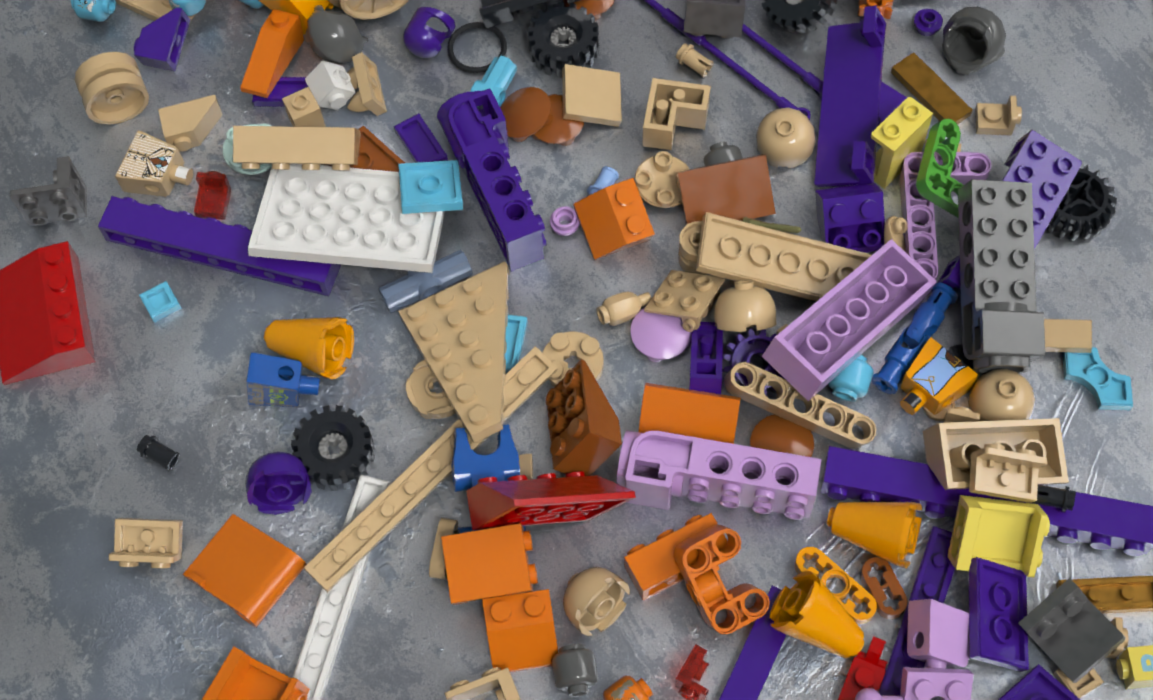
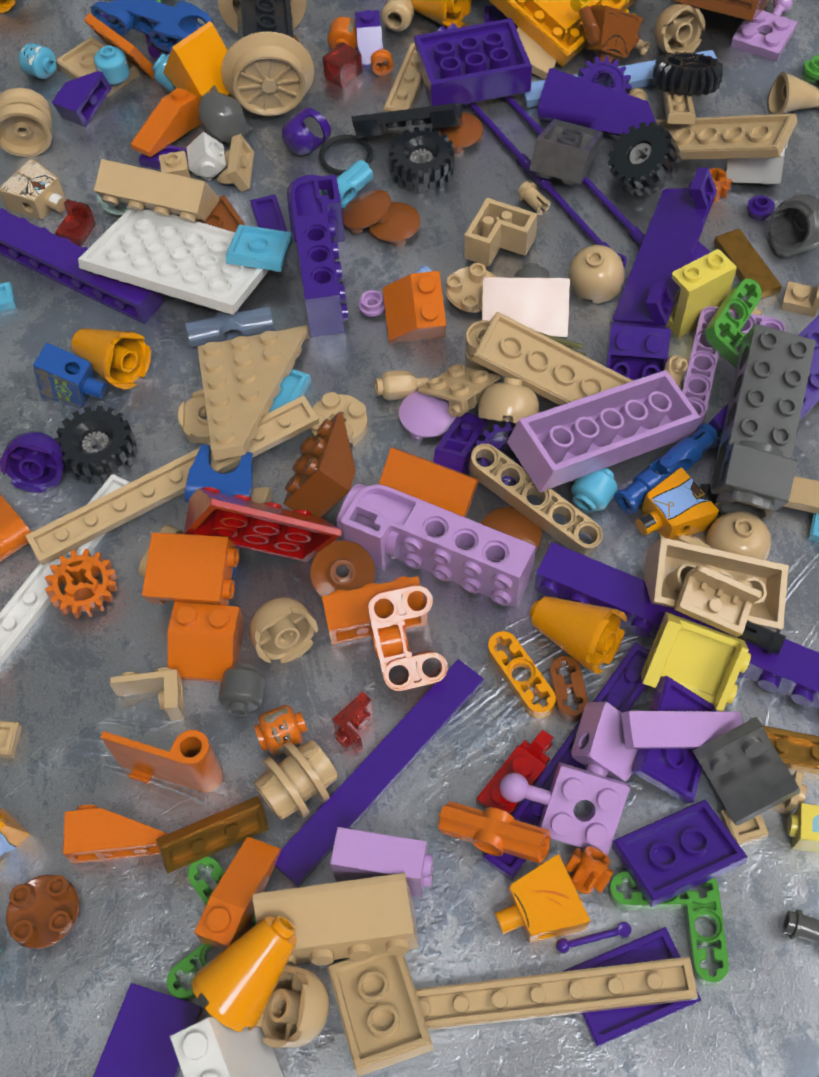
camera: 15 degrees right, 5 degrees down
tan slope [158,95,222,152] -> none
tan tile [562,64,622,127] -> none
light orange cone [769,571,864,658] -> none
none -> orange gear [45,549,118,619]
none -> dark orange dish [310,540,375,597]
none -> lavender tile [621,711,743,749]

